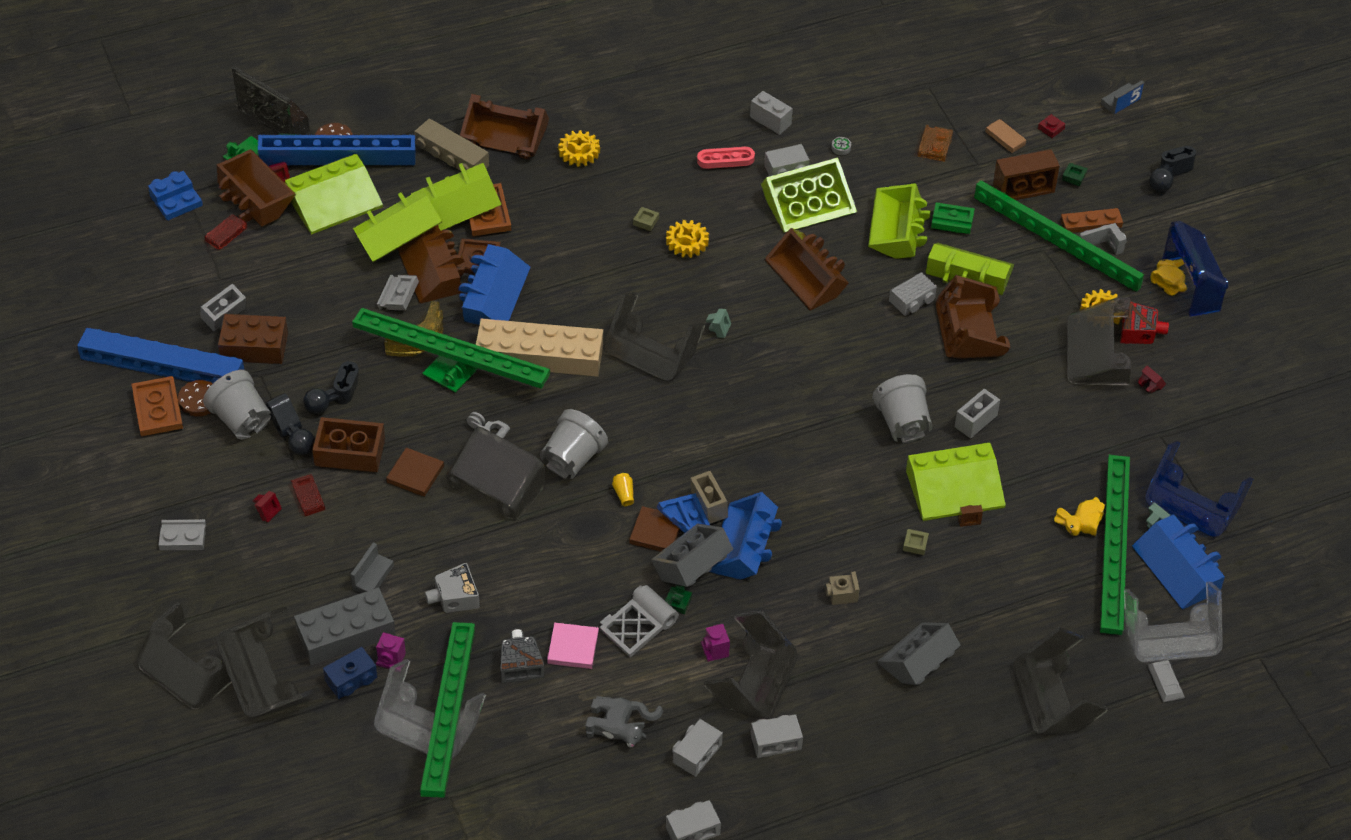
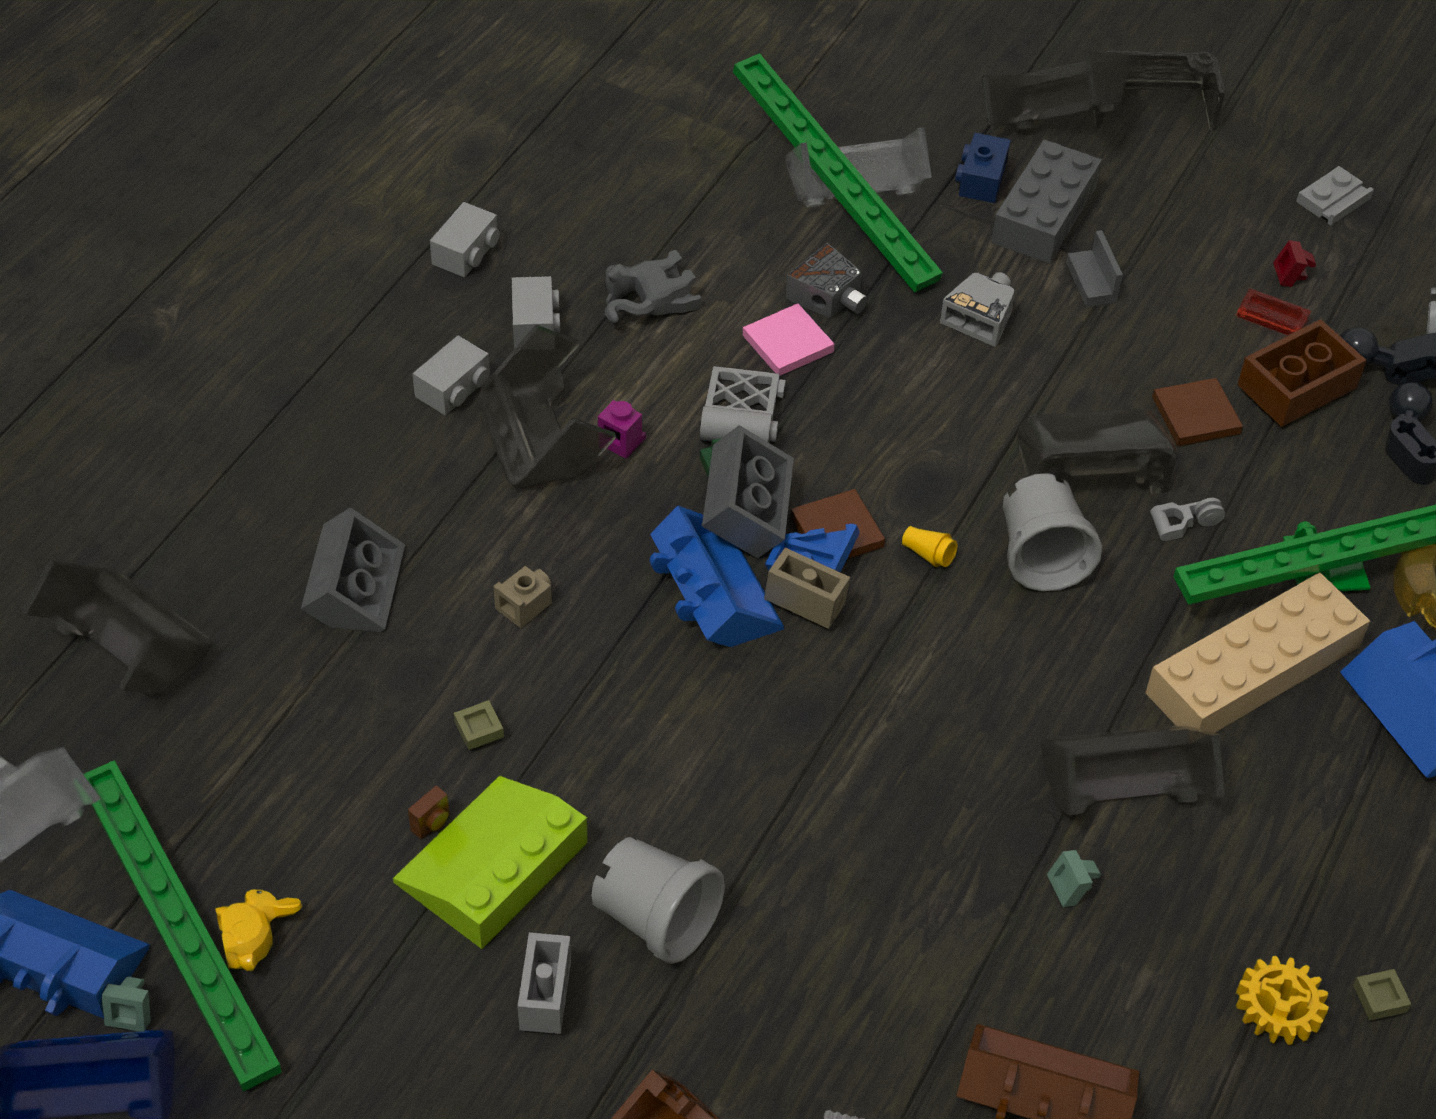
camera: 140 degrees right, 0 degrees up
magenta brick [376,632,406,671] -> none

